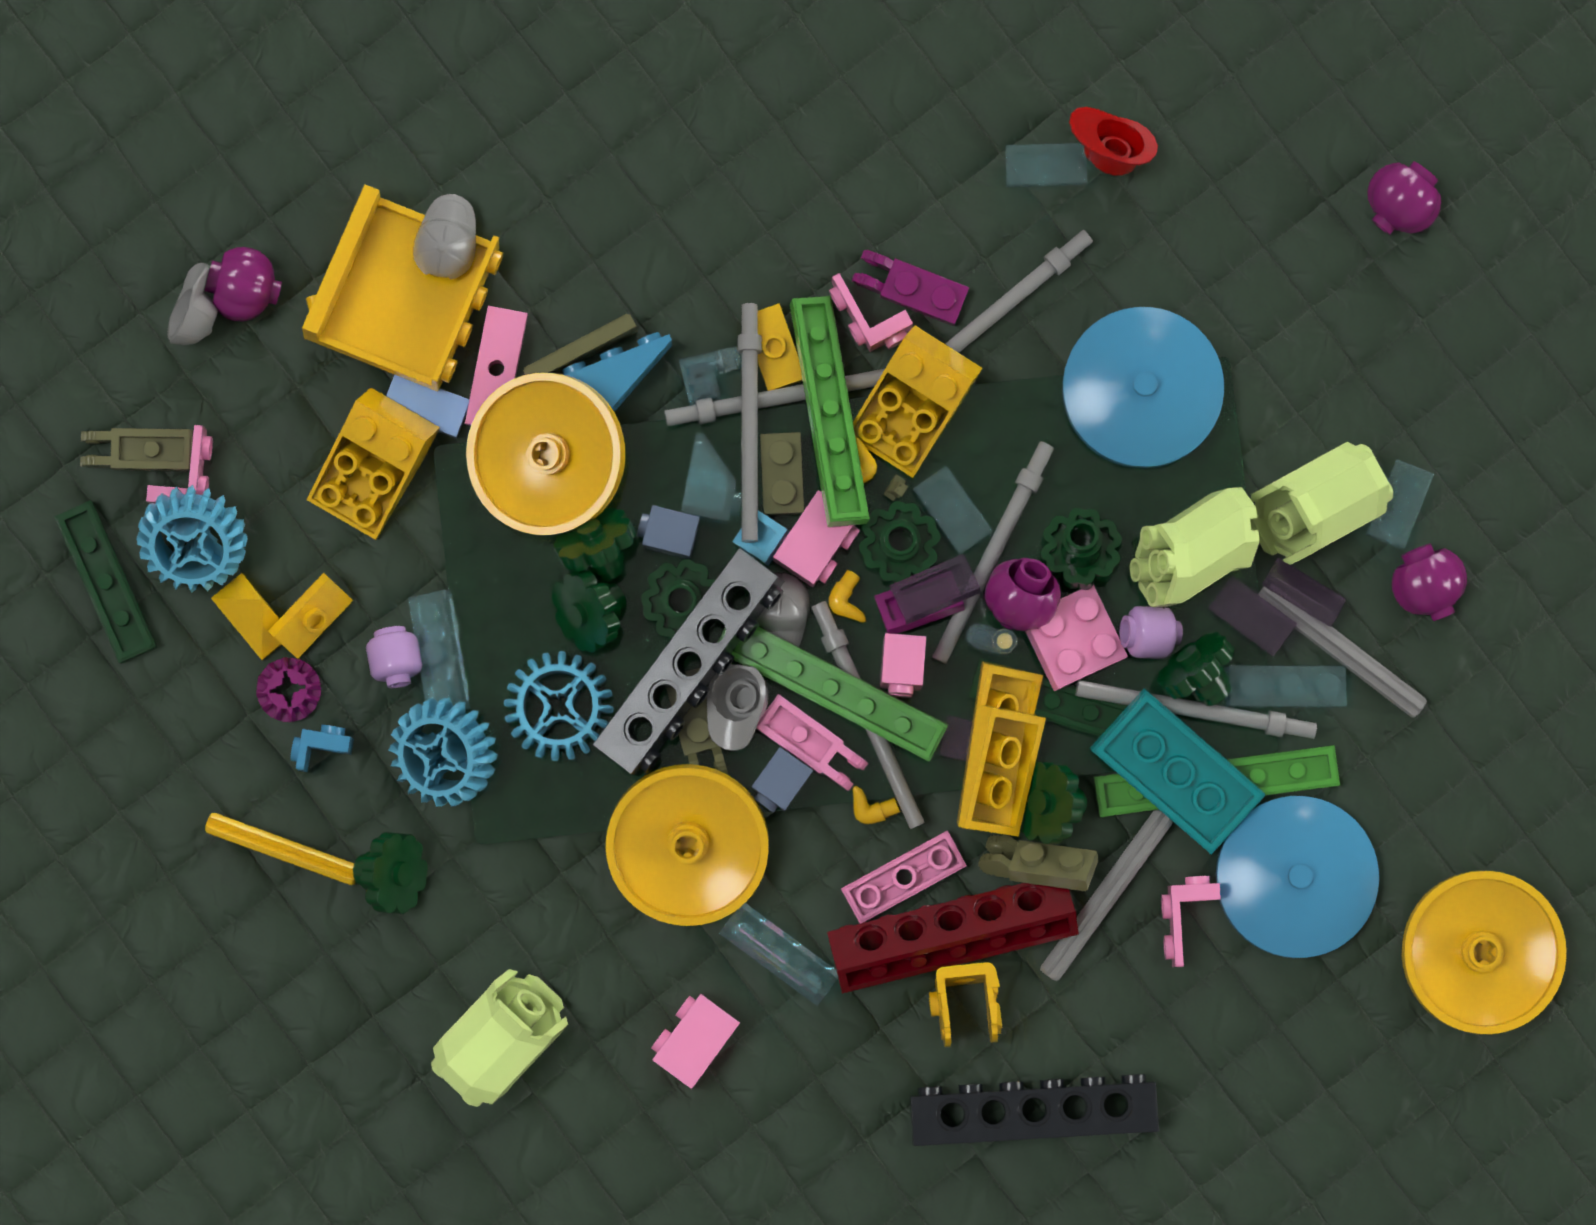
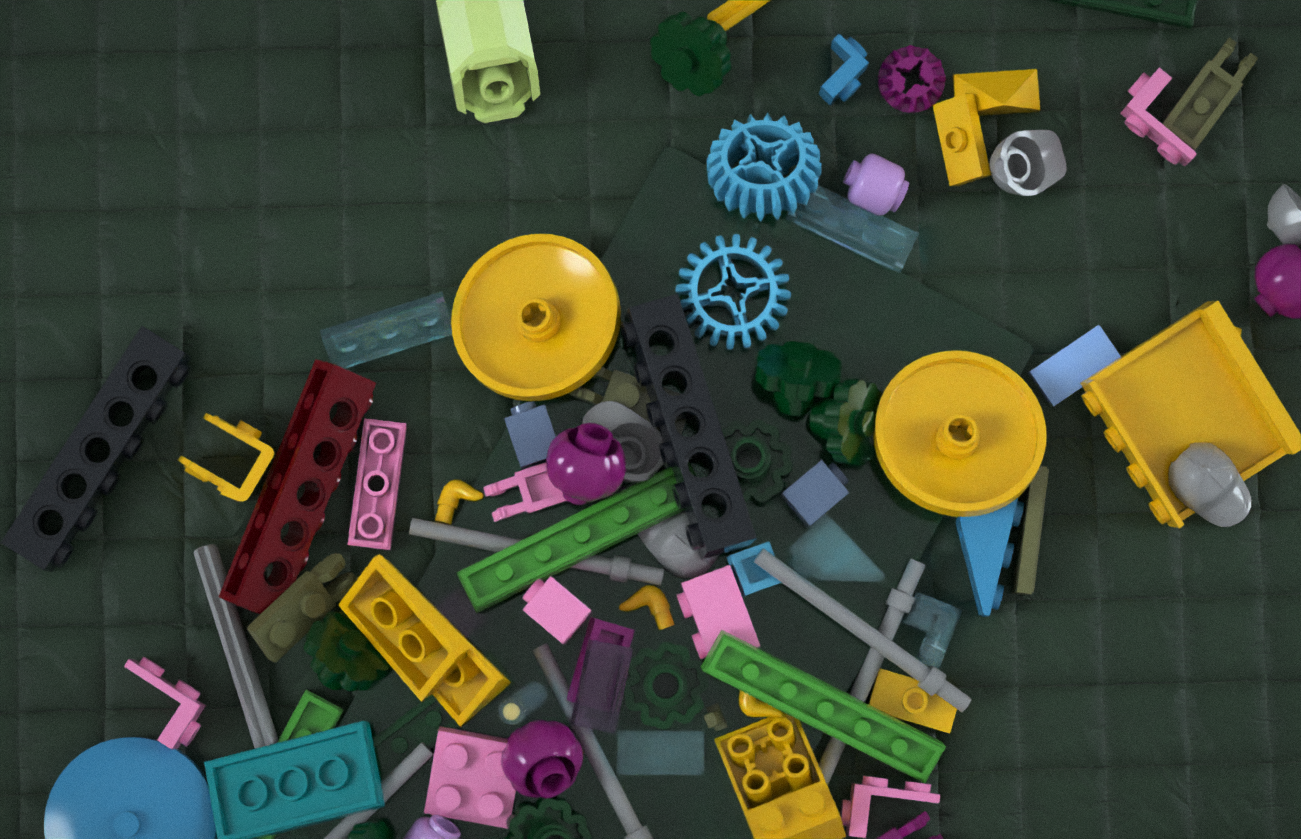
camera: 125 degrees right, 0 degrees up
medium azure gear [136,485,248,593] -> none
yellow slope [307,388,440,540] -> none
bright pink tile [465,306,528,426] -> none
bright pink brick [651,994,740,1089] -> none
olive plate [760,432,804,516] -> none
none -> magenta plant [546,423,626,505]
none -> light grey piece [989,130,1067,196]

